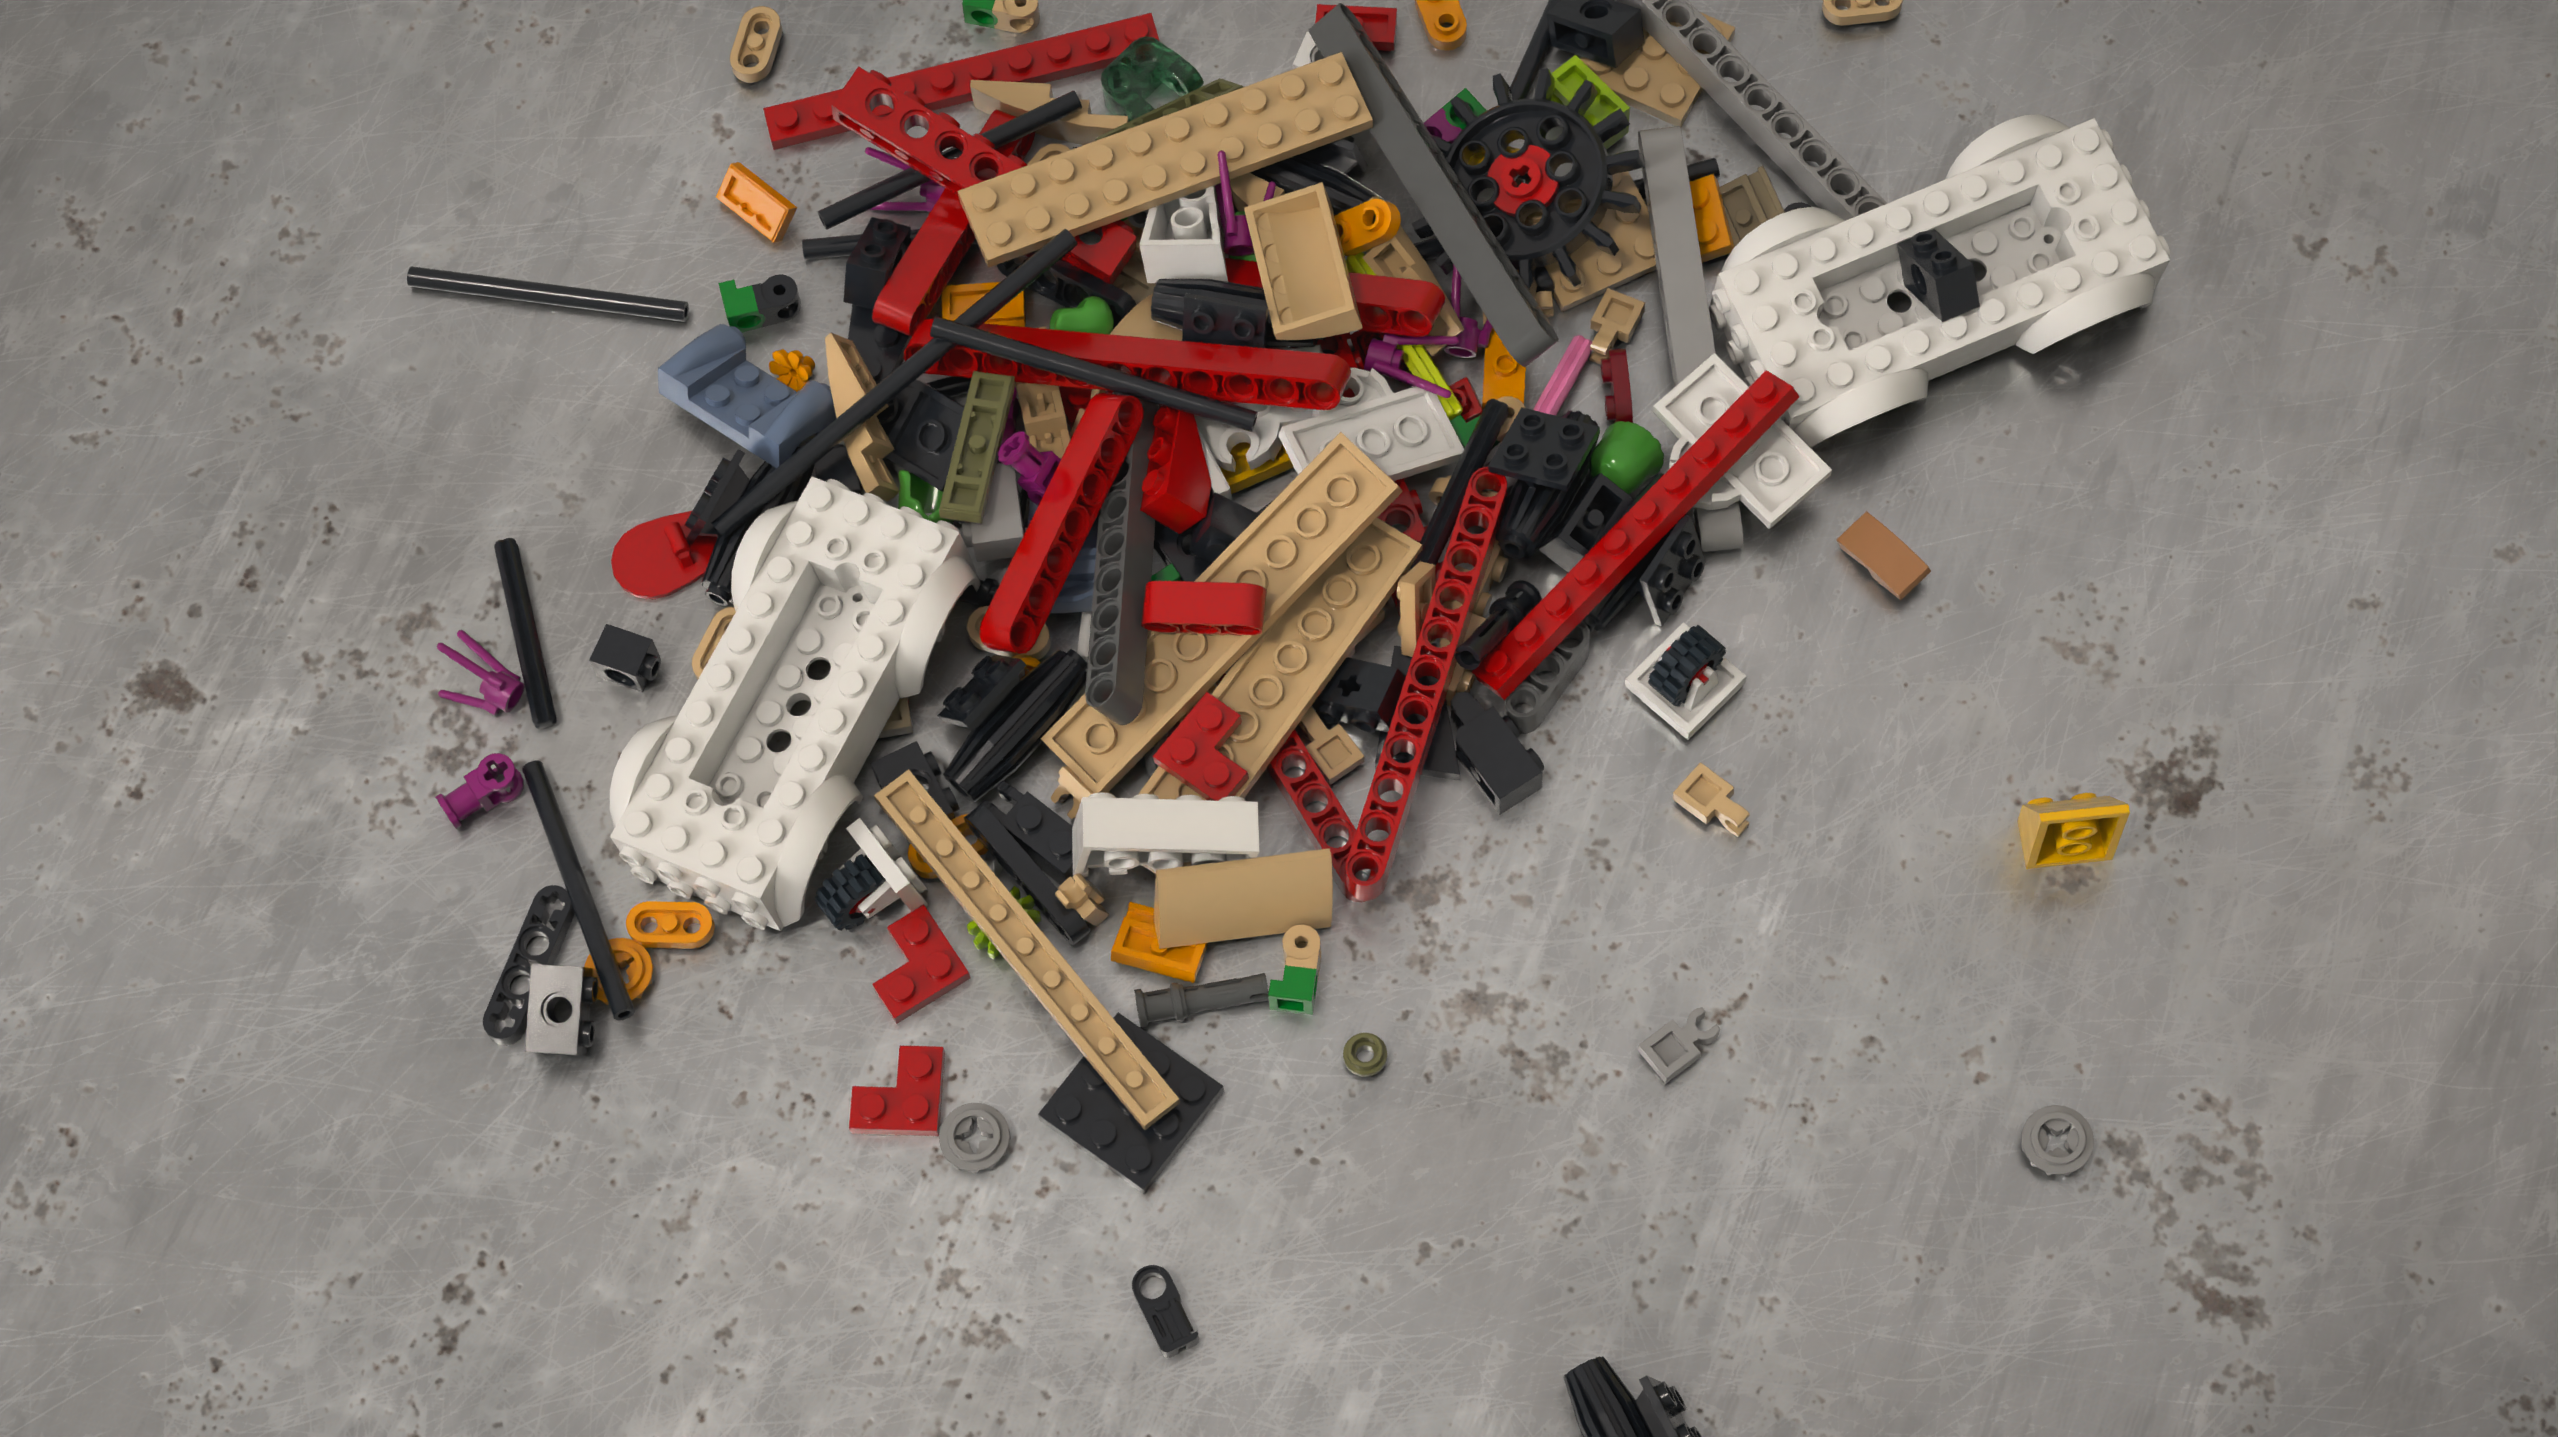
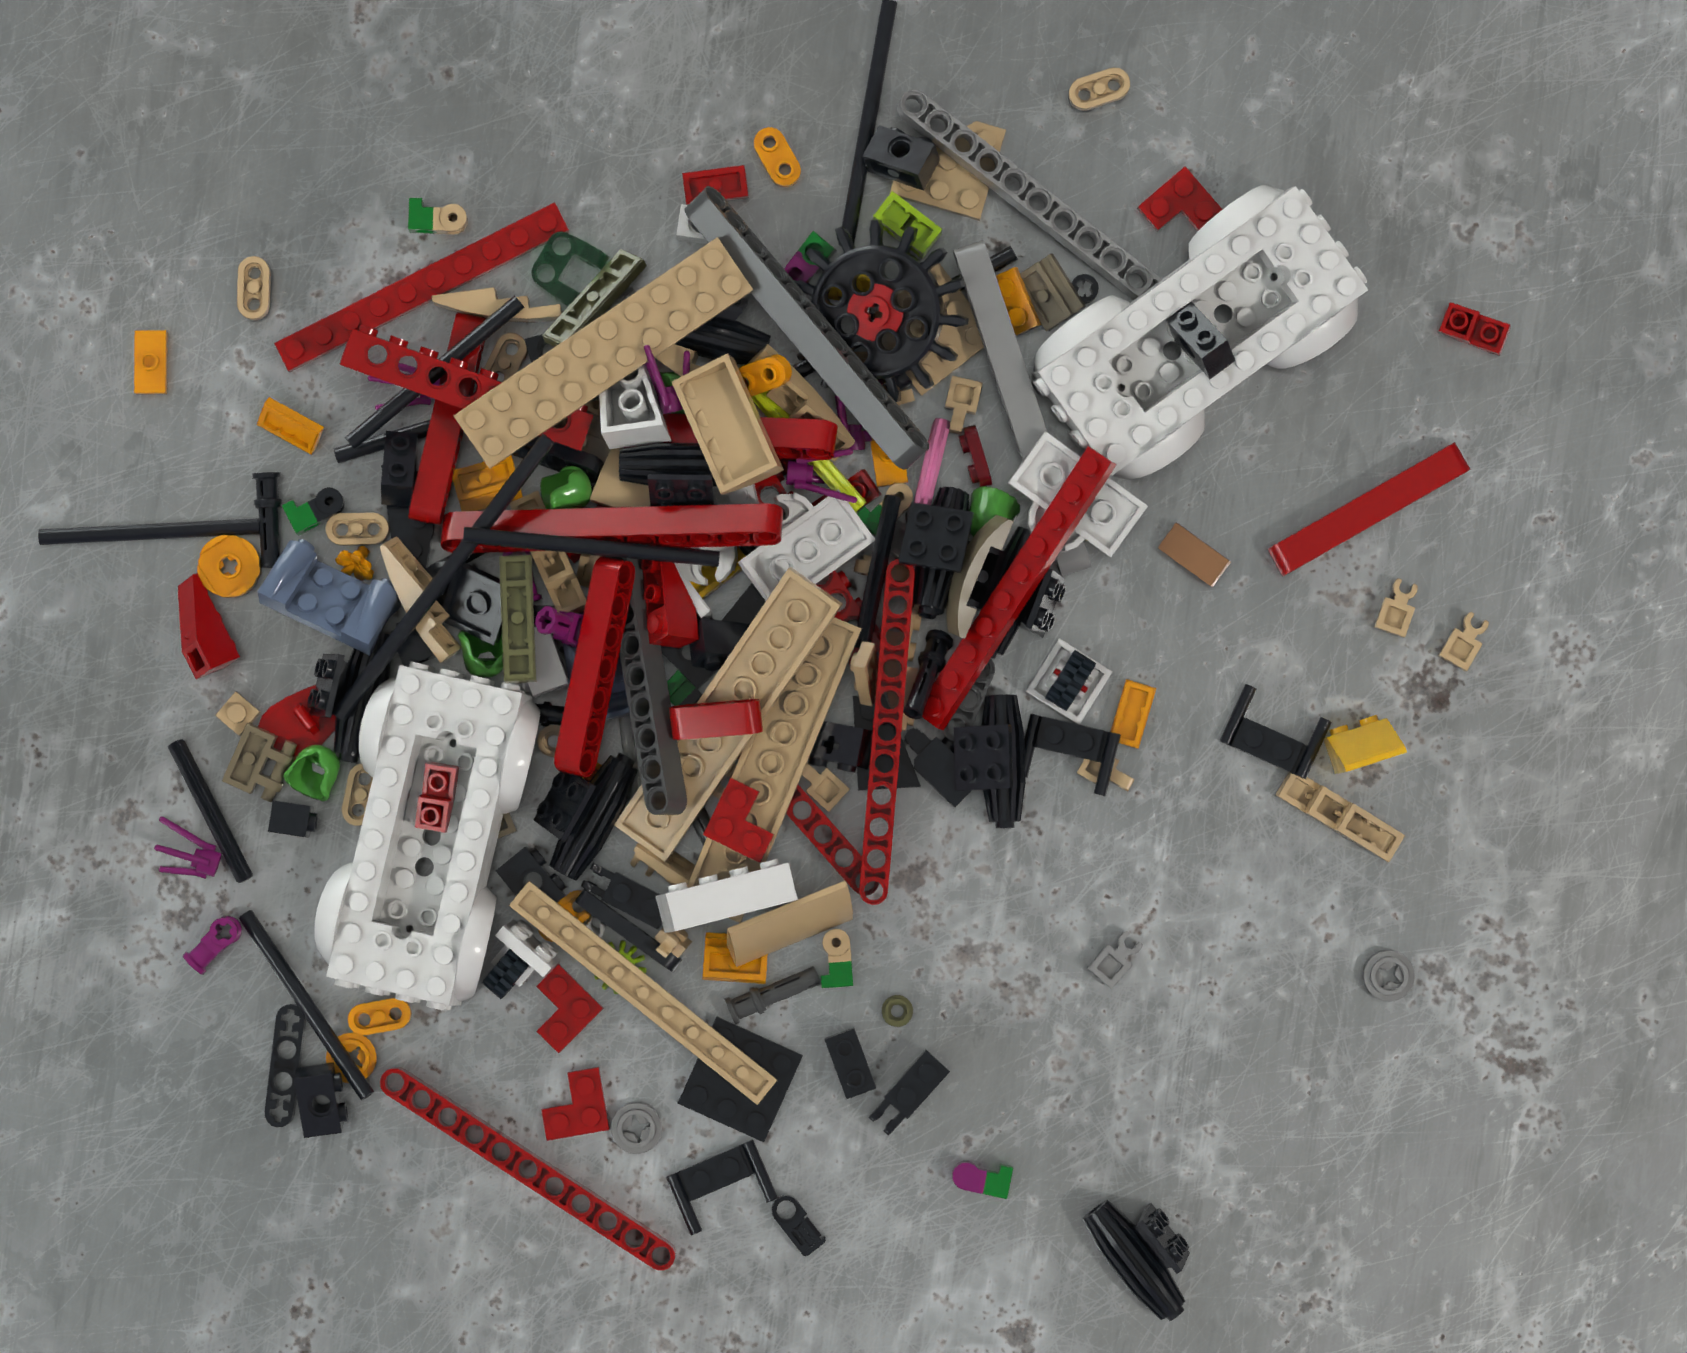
camera: 20 degrees left, 20 degrees up
none -> light orange plate [134,330,168,394]
none -> red slope [178,573,240,679]
none -> light orange plate [197,535,262,598]
none -> tan plate [215,691,261,736]
none -> dark tan plate [222,723,297,802]
none -> black pin [252,472,282,568]
none -> bright green hair [283,745,340,802]
none -> tan plate [326,513,390,546]
none -> red beam [380,1067,676,1271]
none -> red slope [415,761,459,833]
none -> black plate [666,1139,778,1236]
none -> black brick [824,1027,876,1099]
none -> black hinge [868,1049,950,1136]
none -> dark tan slope [946,515,1014,639]
none -> leg [952,1161,1013,1199]
none -> black plate [954,694,1026,828]
none -> black plate [1024,714,1121,796]
none -> light orange plate [1110,679,1156,749]
none -> red plate [1137,166,1223,232]
none -> black plate [1220,684,1332,780]
none -> red beam [1267,442,1471,576]
none -> tan slope [1275,772,1405,862]
none -> tan plate [1374,578,1418,638]
none -> tan plate [1438,612,1489,672]
none -> red slope [1439,302,1511,356]

